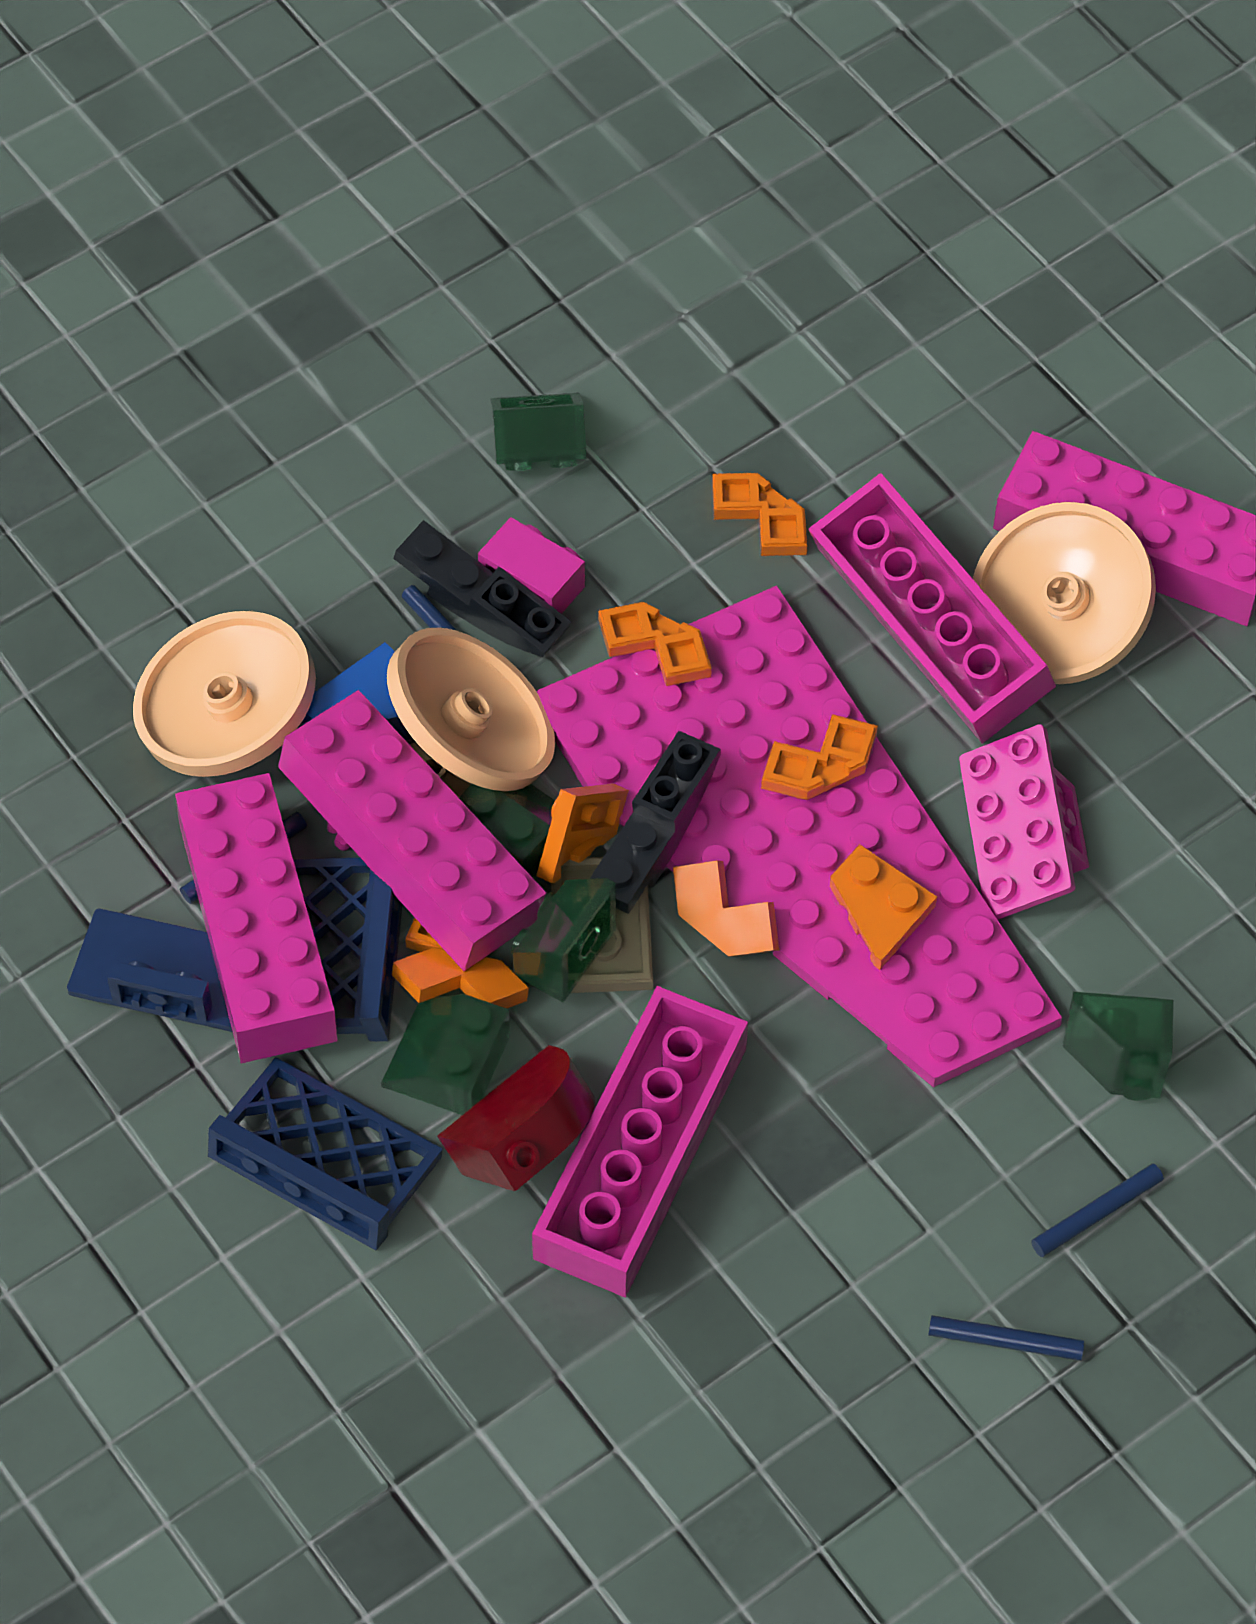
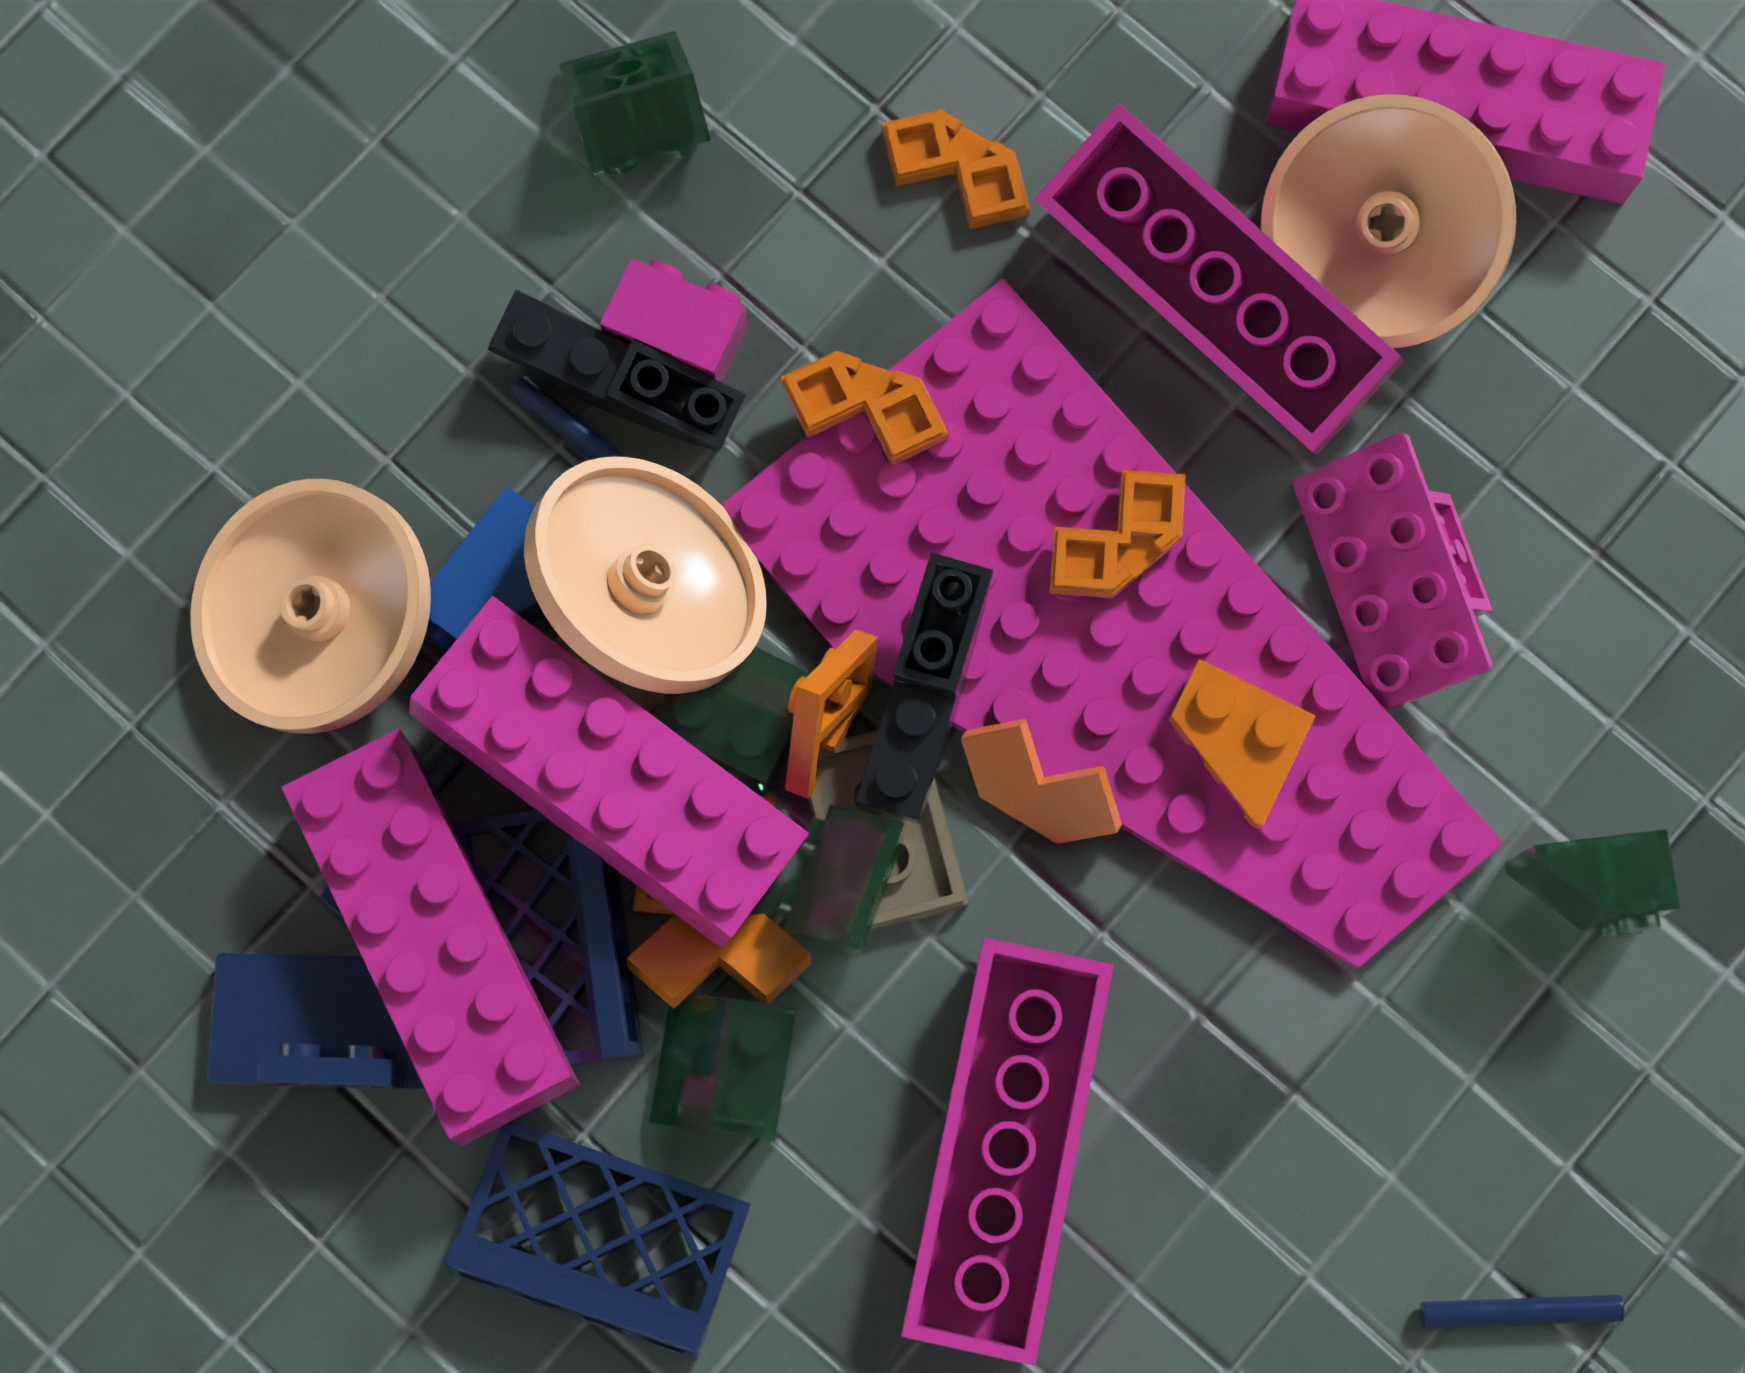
camera: 10 degrees left, 20 degrees up
dark red brick [437,1045,595,1191] -> none
dark blue bar [1031,1163,1164,1257] -> none

